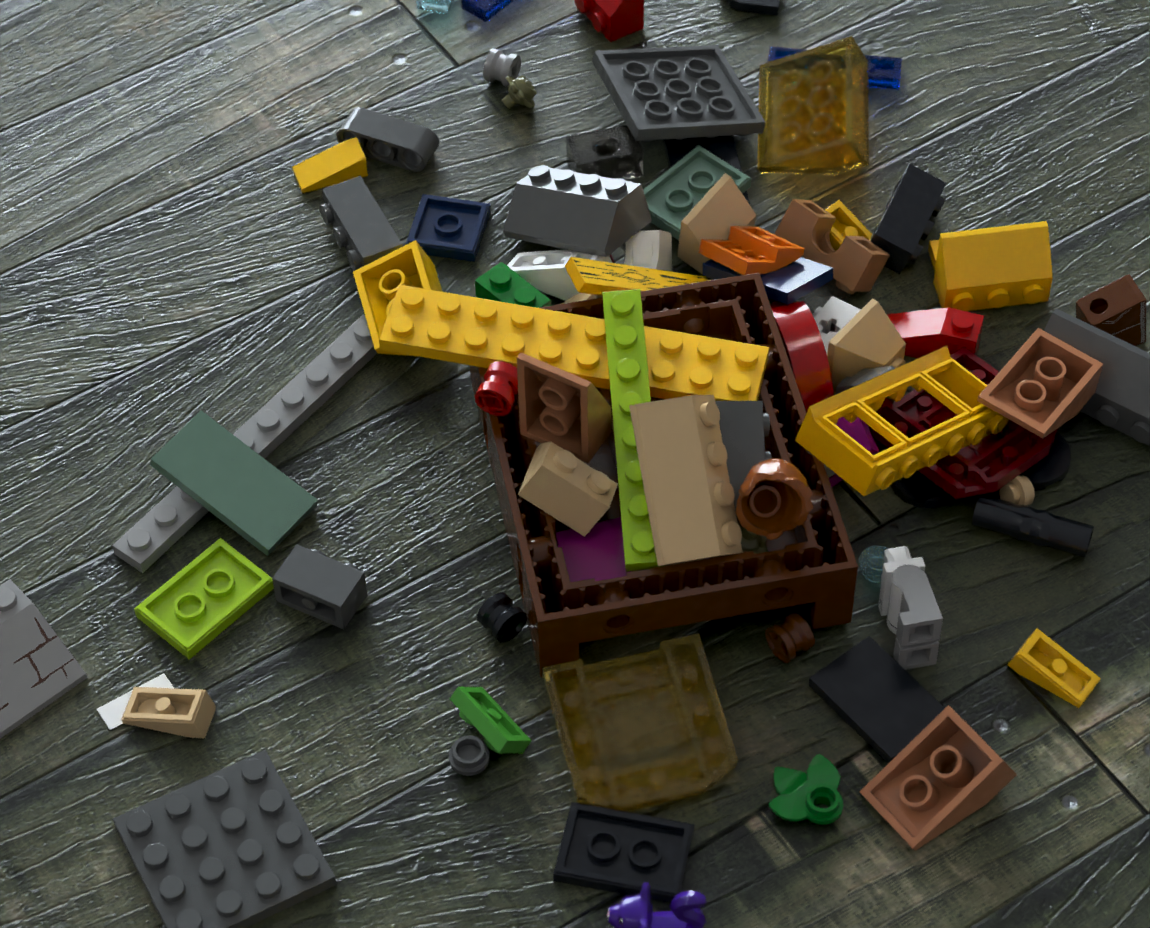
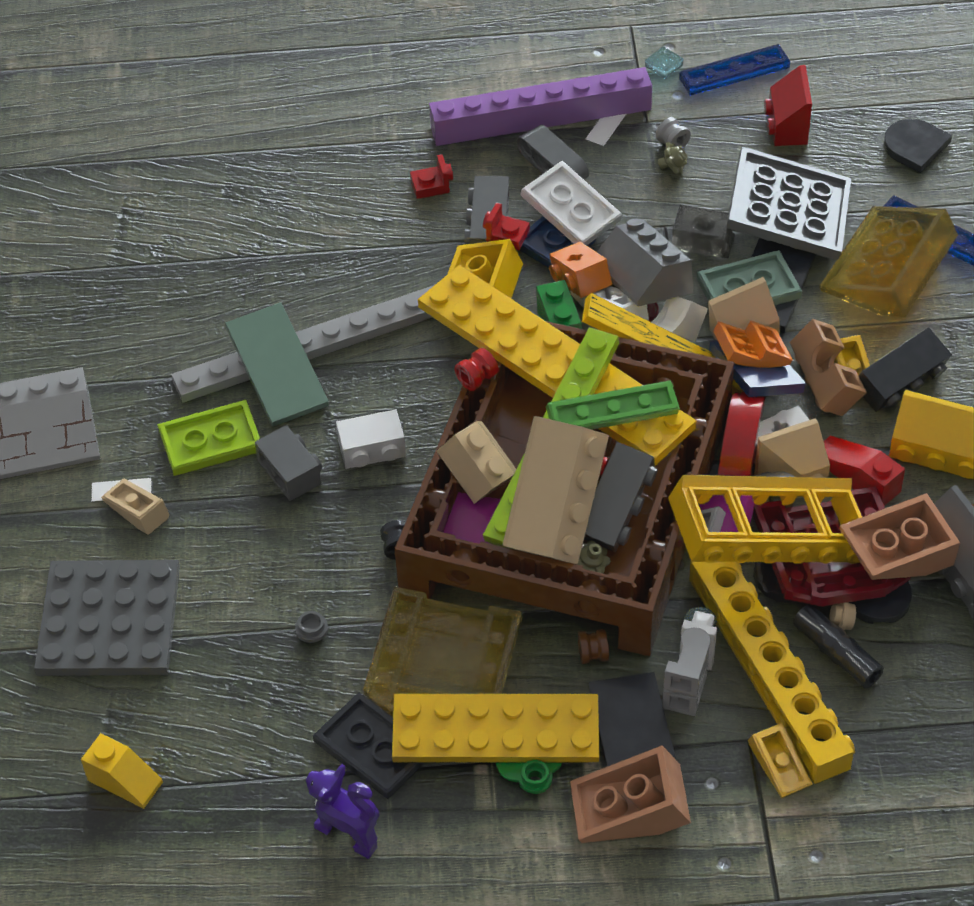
camera: 30 degrees right, 0 degrees up
yellow slope [292,137,368,193] -> none
bright green plate [450,687,532,754] -> none
nougat slope [517,353,611,464] -> none
dark orange hair [736,458,813,540] -> none
none -> white brick [336,409,406,469]
none -> yellow plate [392,694,599,762]
none -> red bracket [410,154,453,199]
none -> medium lavender brick [429,67,652,146]
none -> red bracket [483,203,530,250]
none -> white tile [520,161,622,246]
none -> bright green tile [546,380,680,430]
none -> orange brick [549,242,612,298]
none -> white sticker [586,114,626,146]
none -> yellow brick [689,562,855,784]

